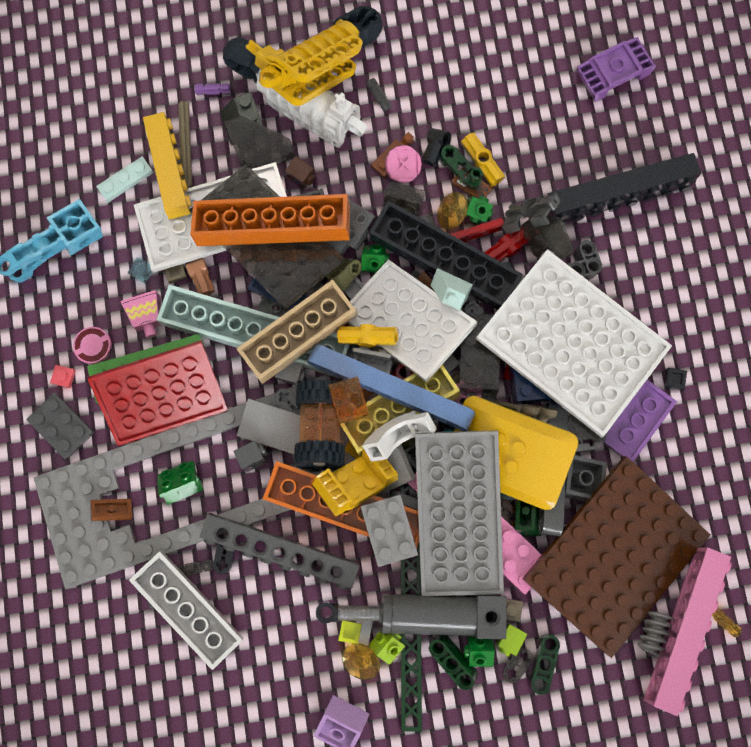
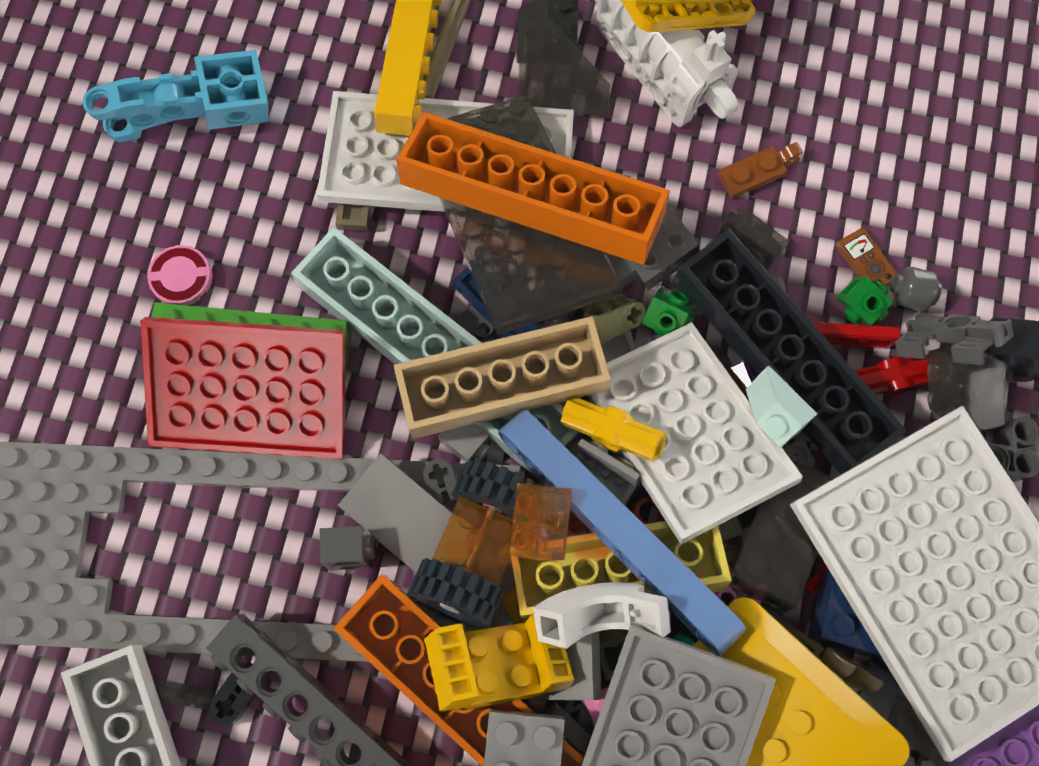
camera: 15 degrees right, 5 degrees down
dark grey plate [26,393,95,460] -> none
coral plate [50,365,76,388] -> none
dark orange plate [90,499,133,521] -> none
light aqua plate [96,156,154,203] -> none
bright pink torso [121,290,161,338] -> none
clear light blue plate [128,257,152,283] -> none
green bracket [157,461,204,505] -> none
nougat piece [185,258,215,296] -> none
reddish brown brick [285,156,315,189] -> none
dark grey axle [367,78,391,111] -> none
bright pink tile [385,145,422,183] -> none
black piece [421,128,452,167] -> none
clear yellow dish [437,192,468,229] -> none
dark green beam [440,145,483,190] -> none
yellow piece [461,133,505,187] -> none
none -> dark grey head [890,267,942,311]

